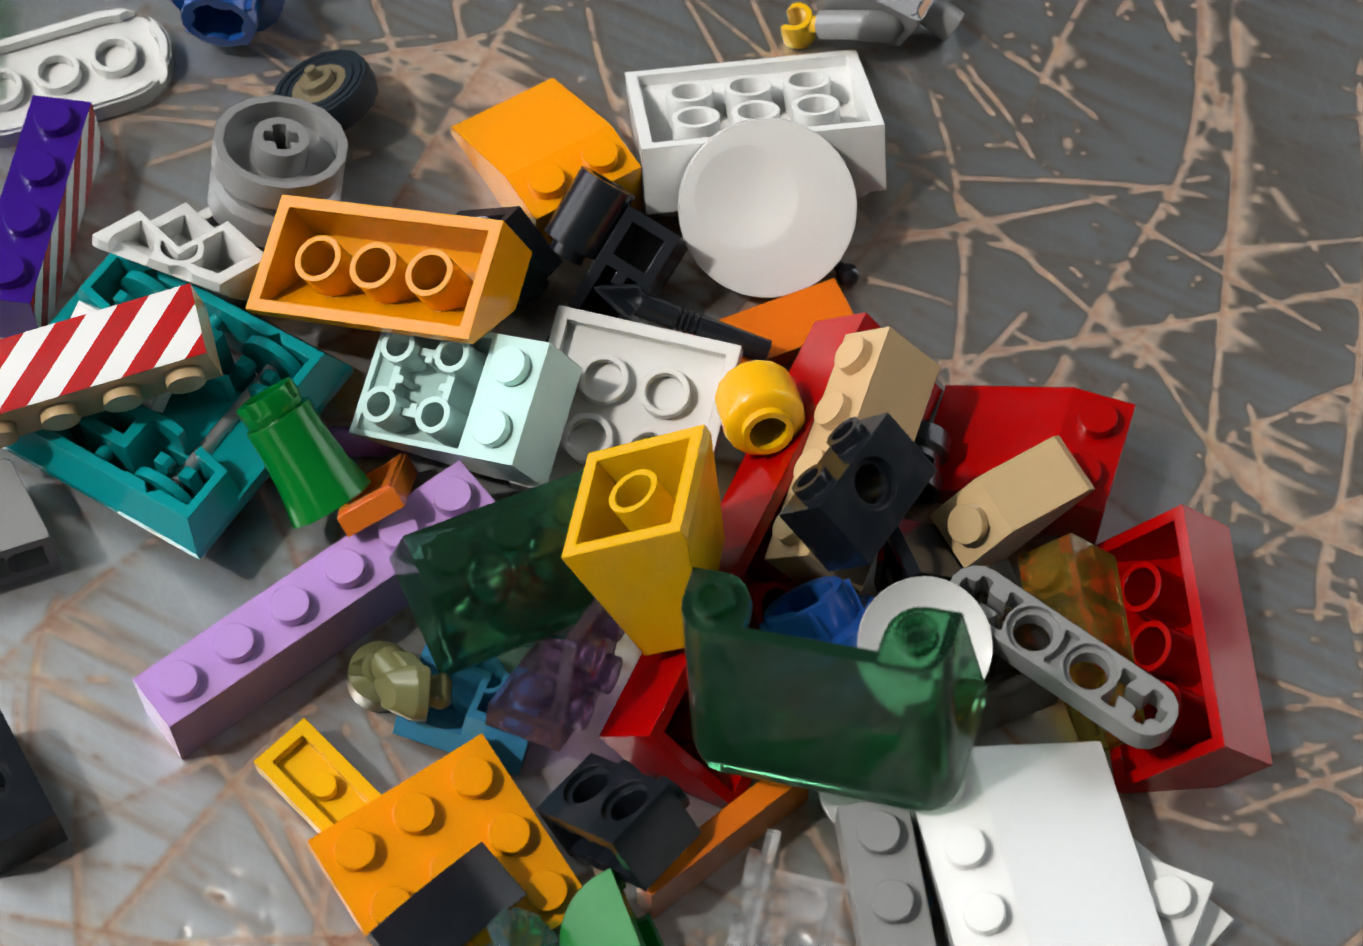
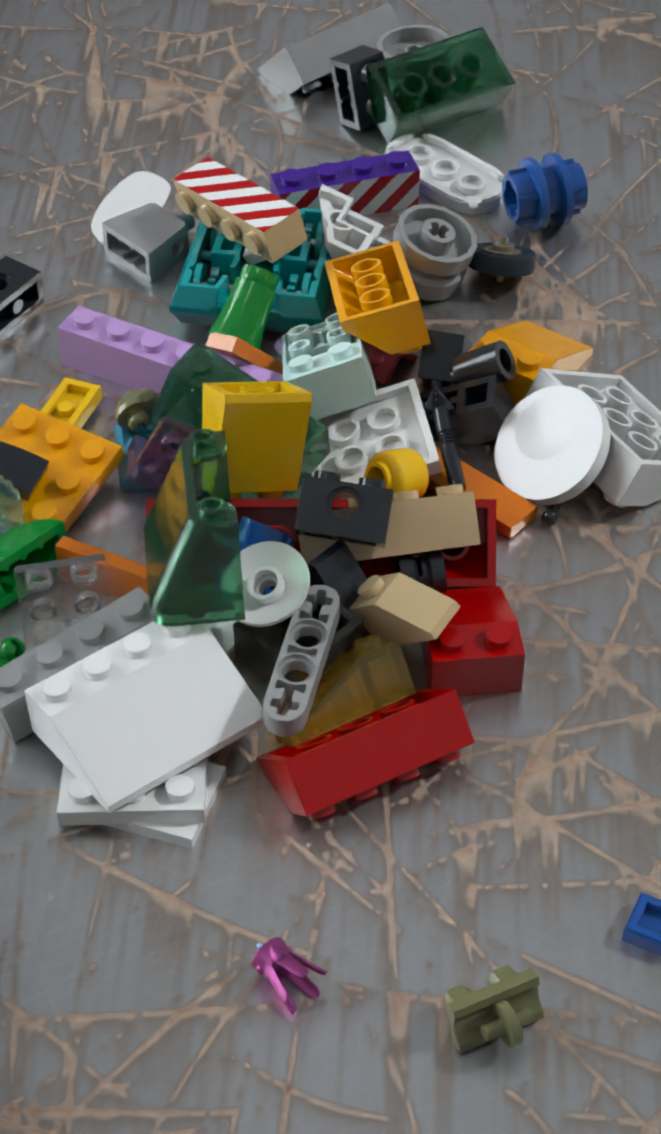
camera: 65 degrees right, 15 degrees down
black brick [536,753,702,891] -> none

